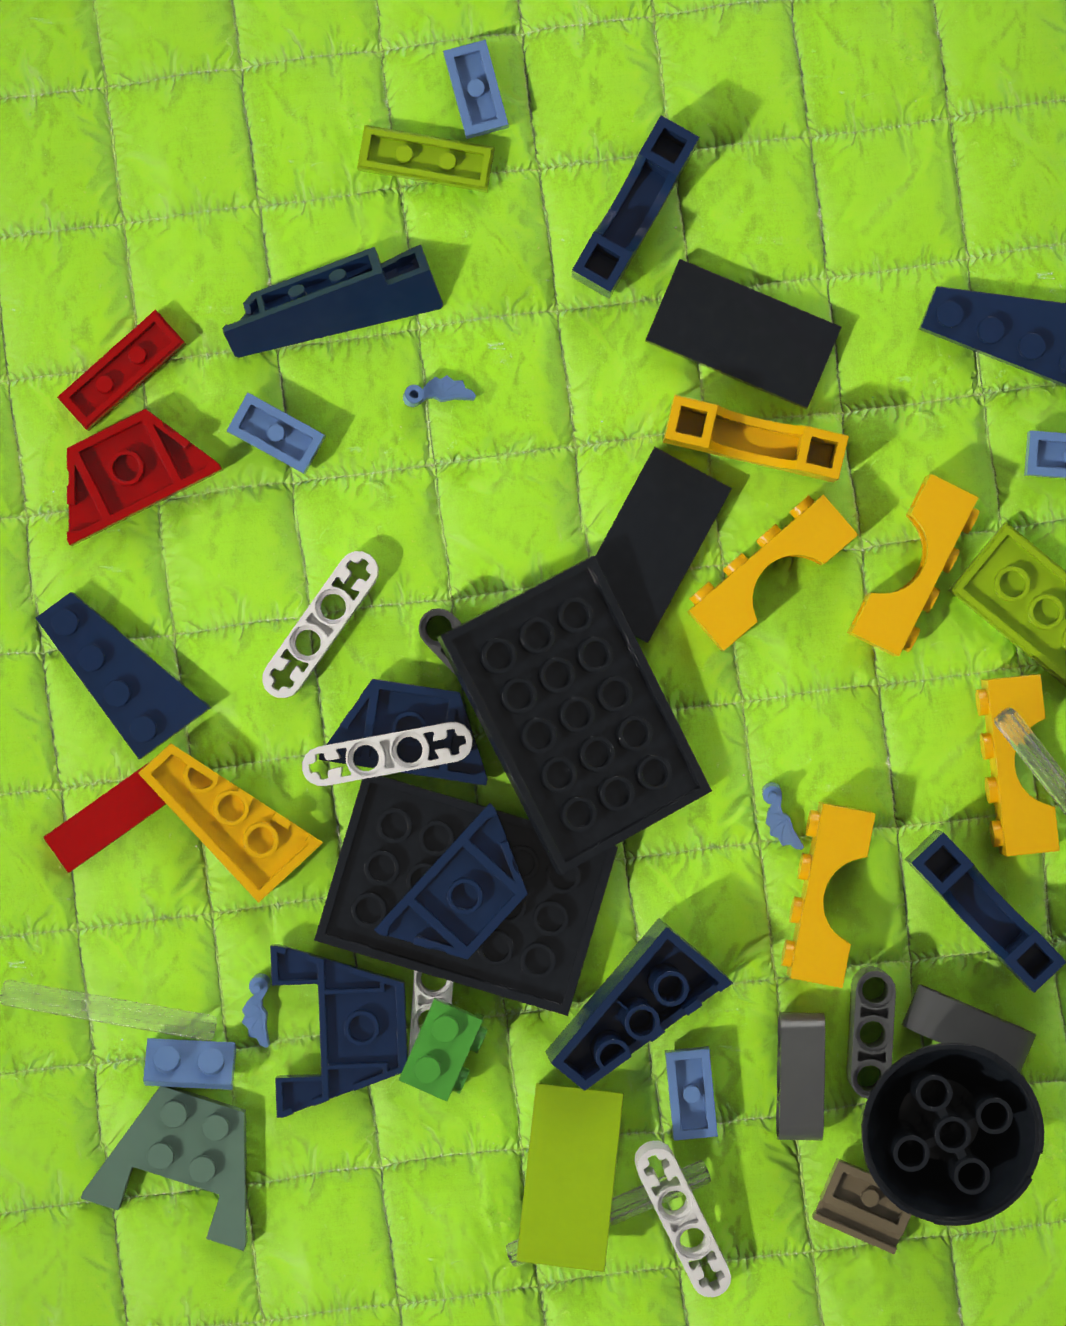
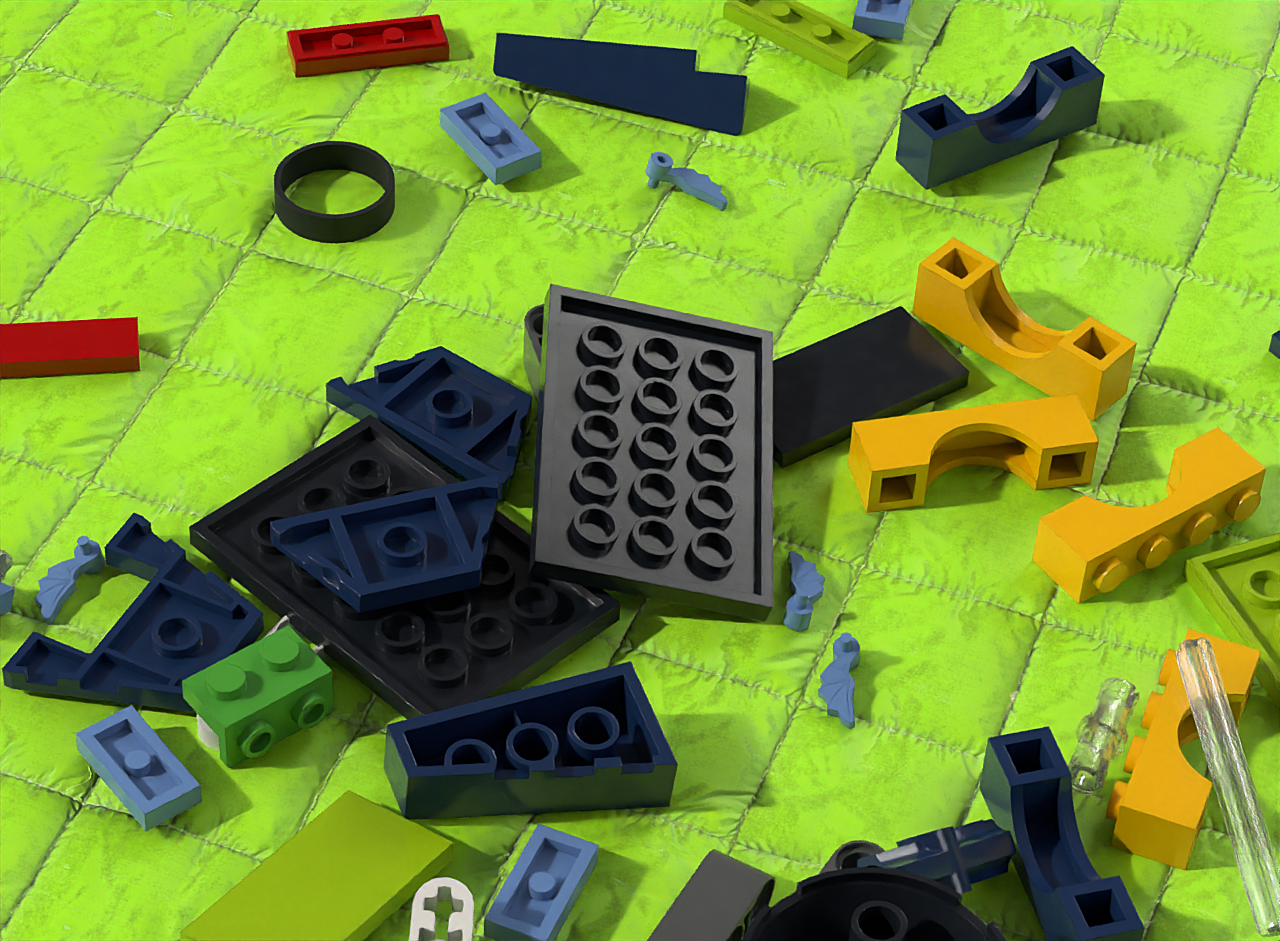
camera: 25 degrees right, 45 degrees down
dark blue wing [36,592,212,760] -> none
red wing [67,409,223,546] -> none
yellow wing [138,743,324,903] -> none
white beam [262,551,379,698] -> none
white beam [302,722,473,786] -> none
black tile [645,259,841,409] -> none
yellow arch [781,802,876,988] -> none
none -> medium blue plate [76,705,202,831]
none -> black tyre [274,141,395,243]
none -> medium blue piece [783,551,825,631]
none -> dark blue piece [857,819,1016,894]
none -> clear pin [1068,677,1140,795]

